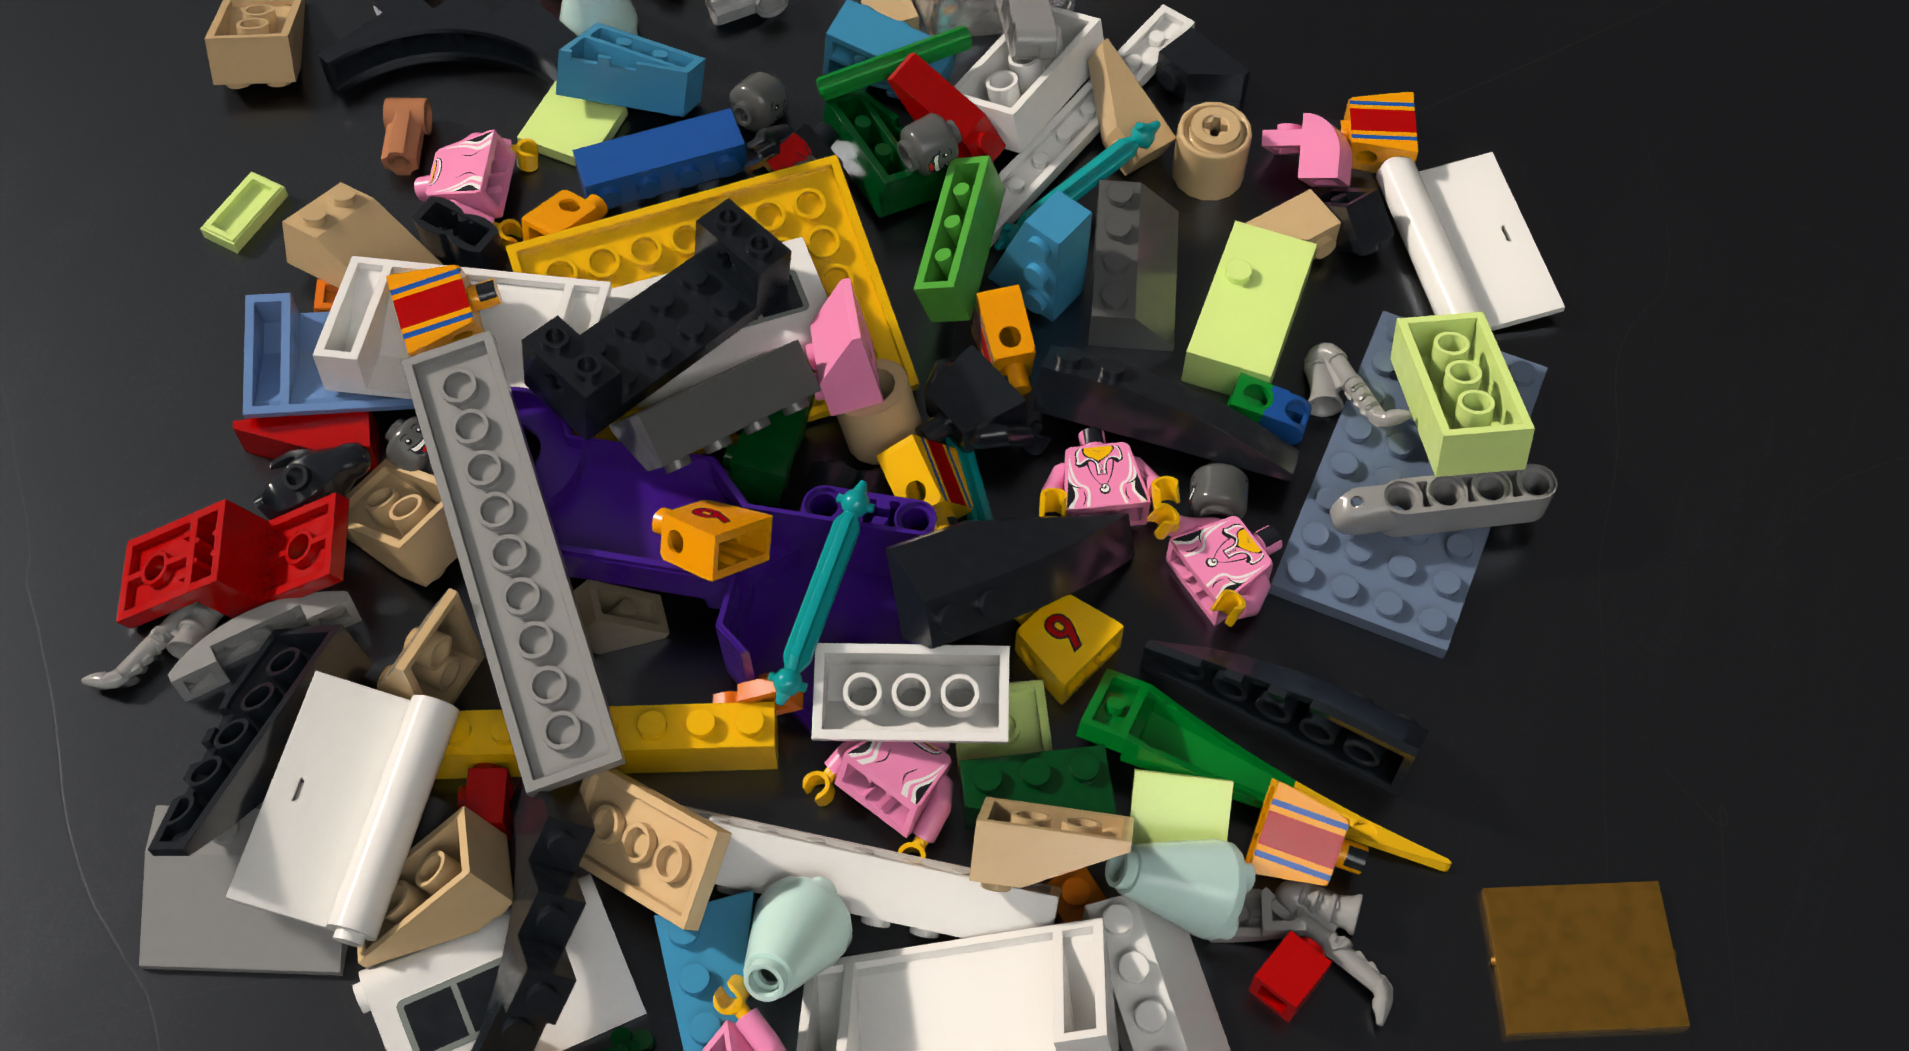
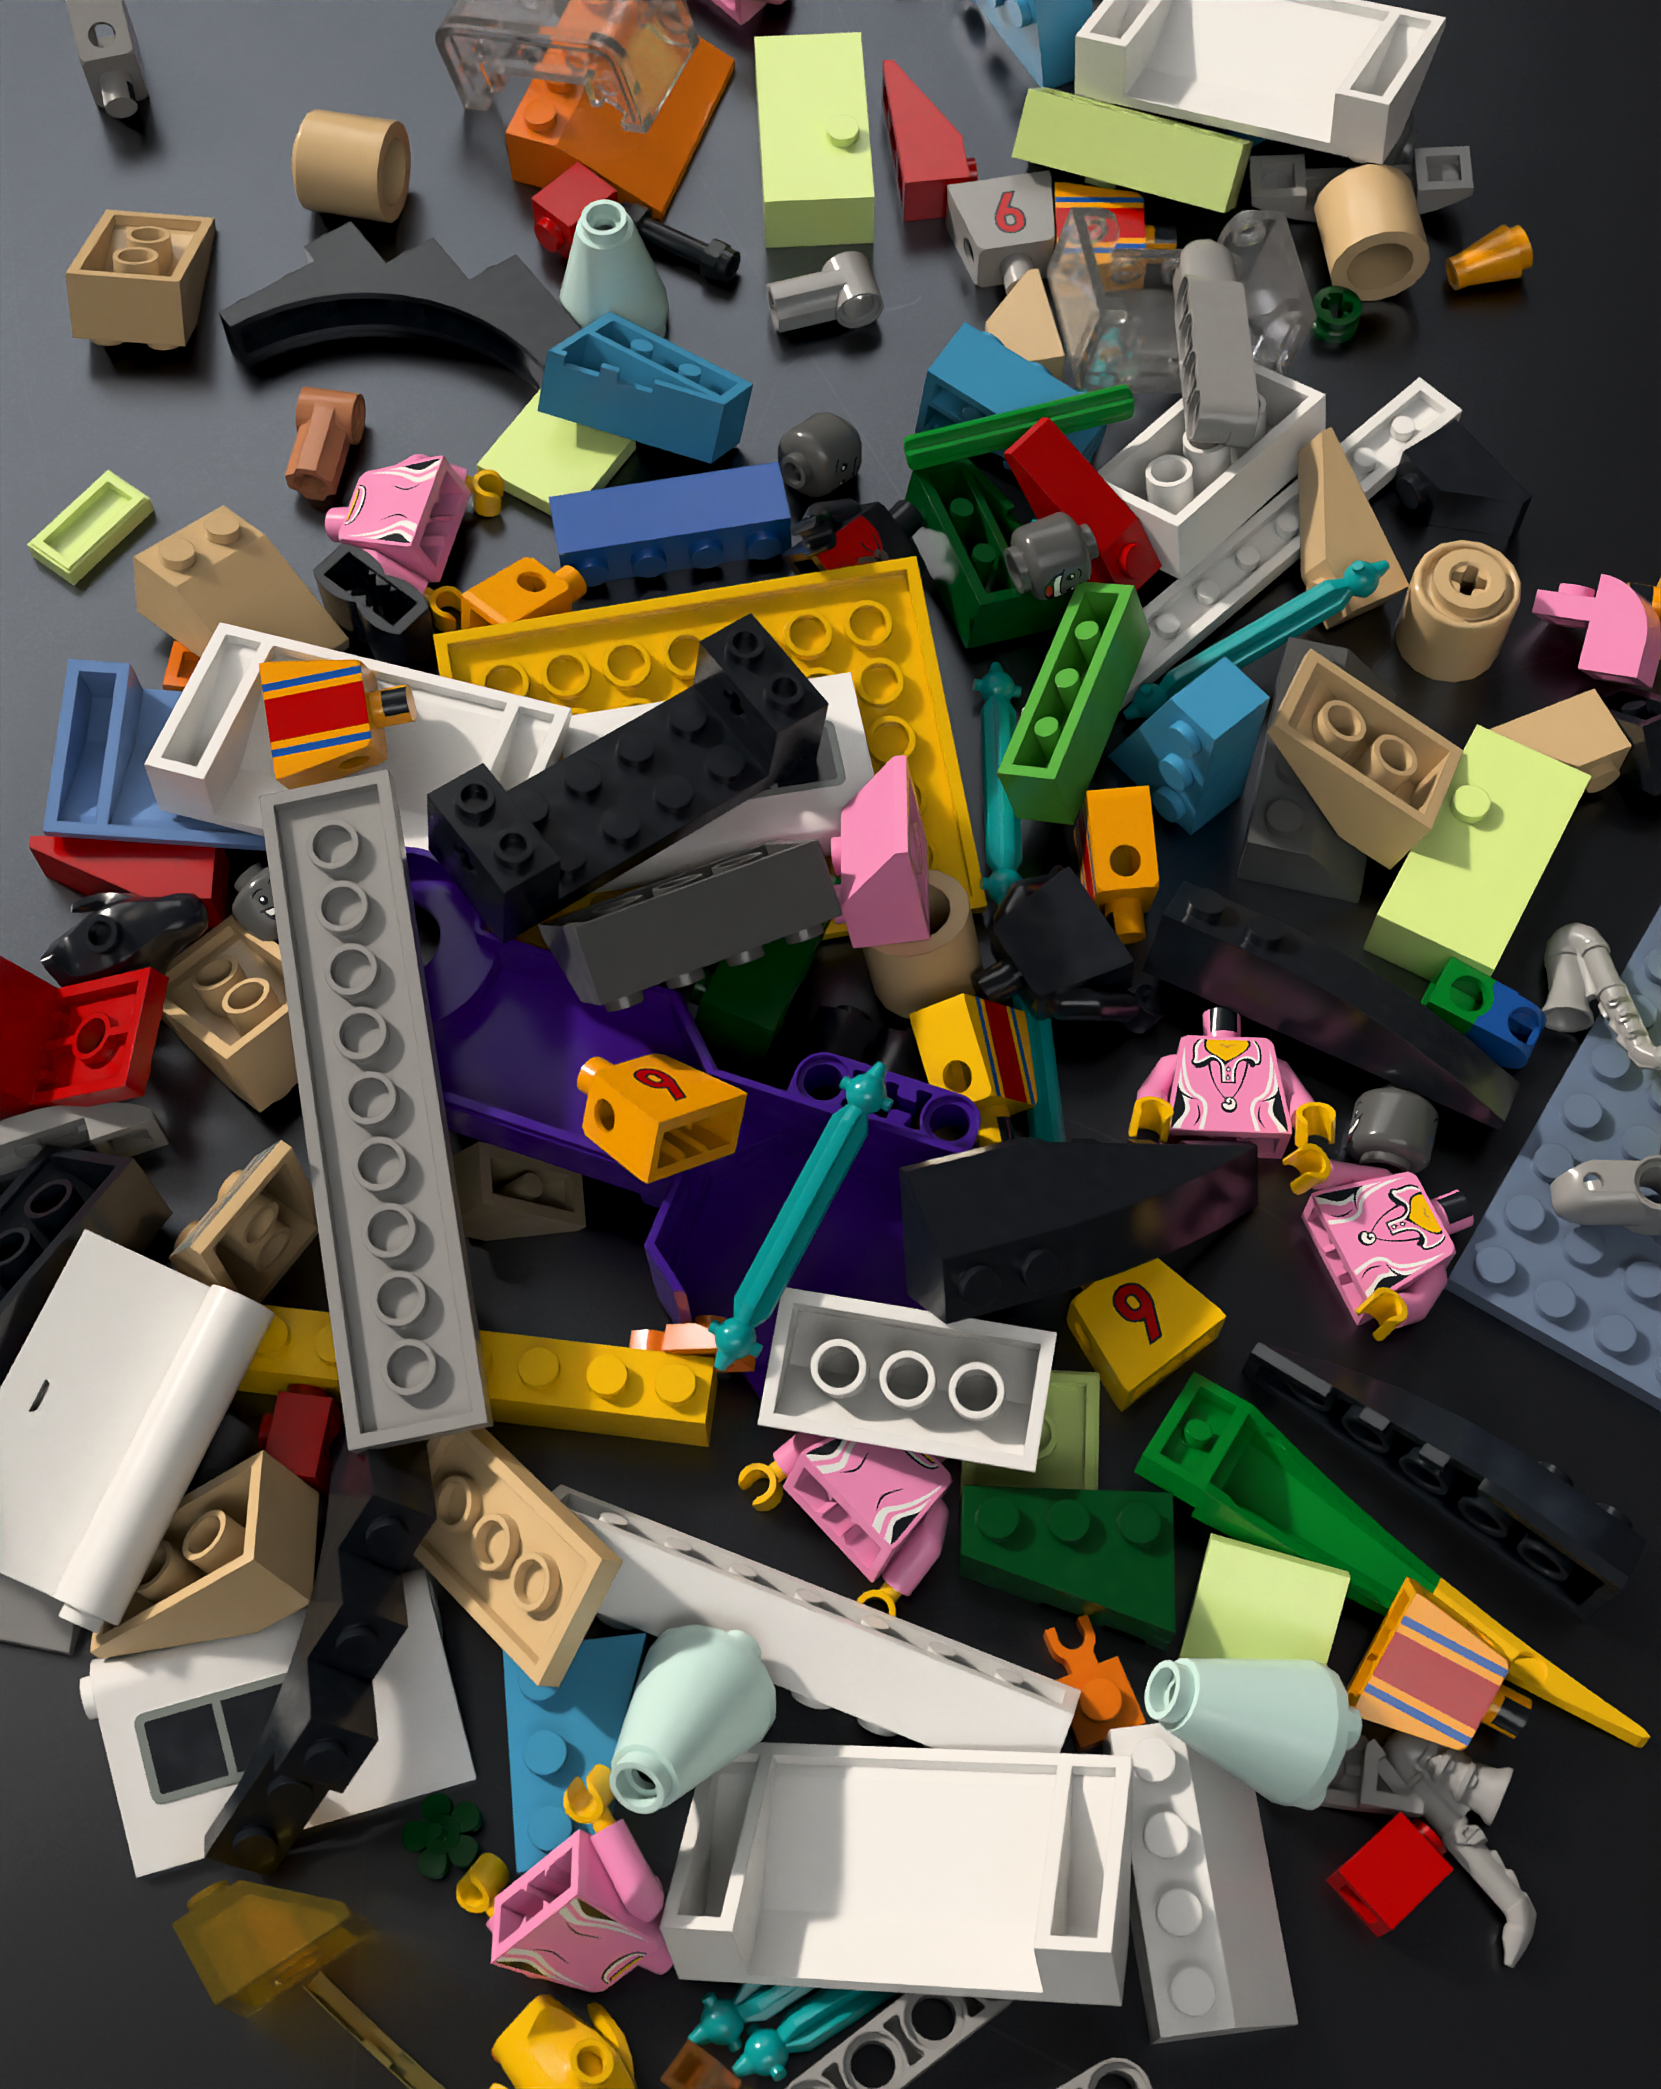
camera: 10 degrees right, 5 degrees up
tan slope [969,797,1134,892] -> none
none -> teal wheel [972,662,1023,906]
none -> tan slope [1267,648,1464,870]

